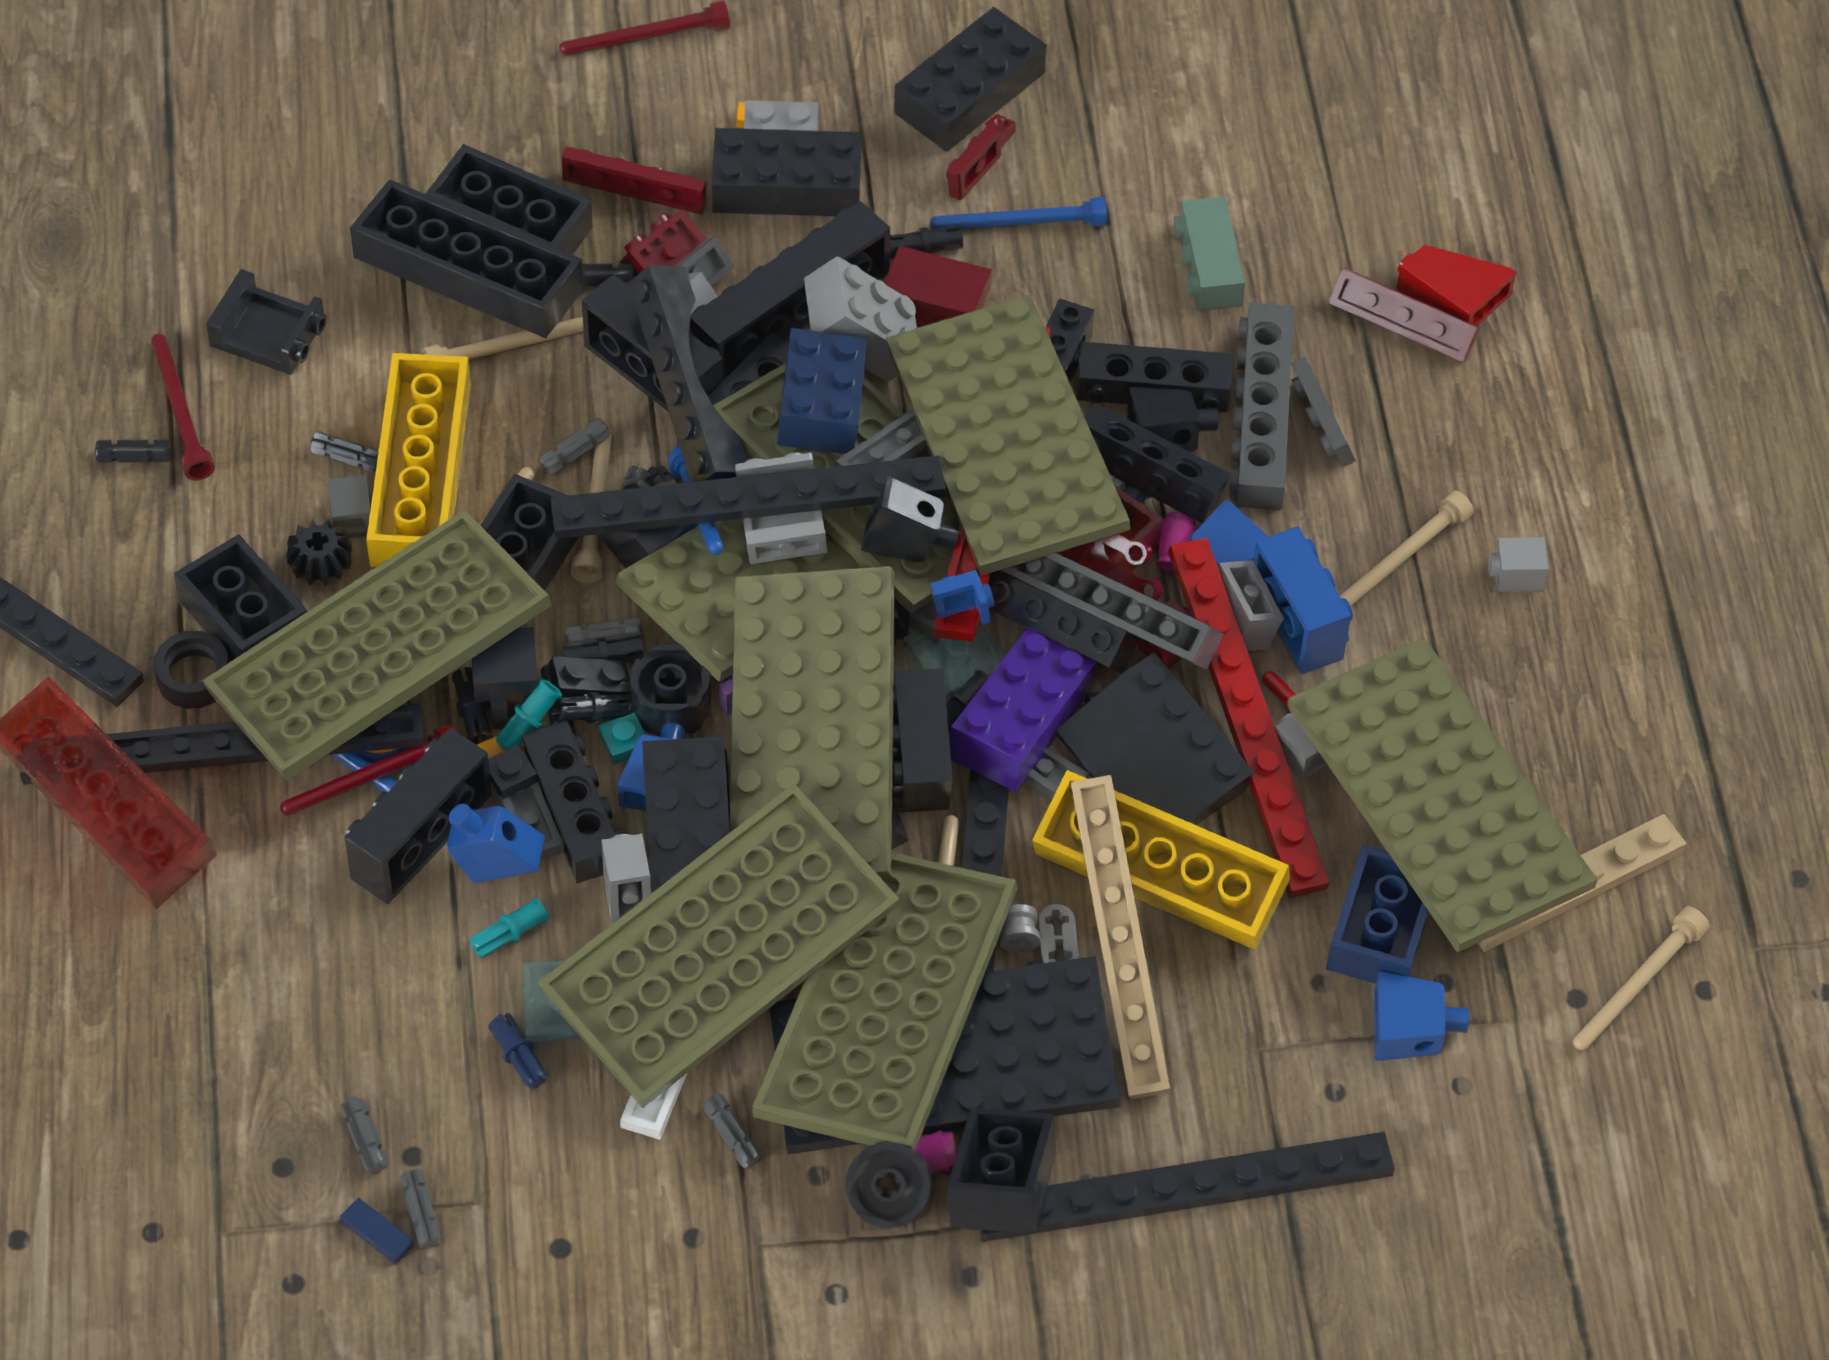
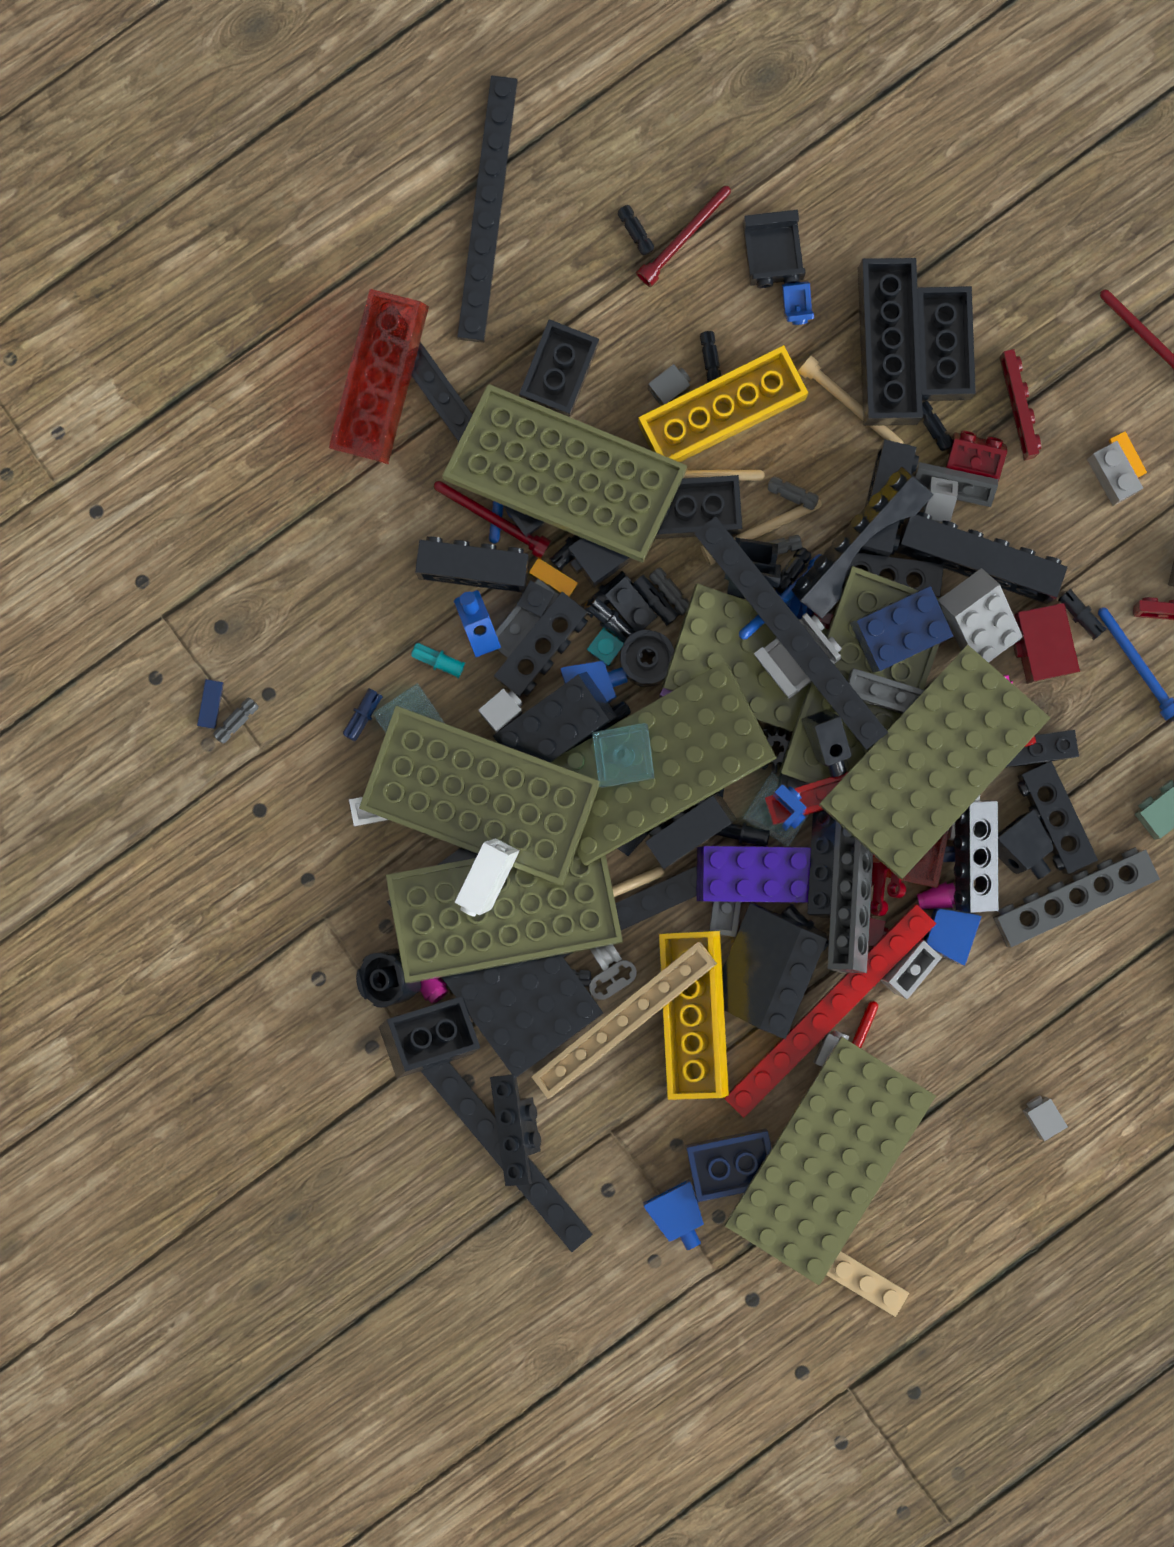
camera: 60 degrees right, 30 degrees up
black tyre [154,631,230,709] -> none
black gear [286,519,353,586] -> none
dark grey axle [341,1096,389,1174] -> none
teal axle [496,679,562,750] -> none
dark grey axle [704,1093,761,1168] -> none
black brick [712,128,862,217] -> none
blue brick [1253,526,1353,675] -> none
dark grey plate [1291,356,1356,468] -> none
tan piece [1340,491,1474,606] -> none
tan piece [1573,906,1710,1051] -> none
none -> white brick [455,838,520,916]
none -> black bracket [490,1074,541,1186]
none -> clear light blue plate [592,723,654,788]
none -> blue bracket [782,281,814,325]

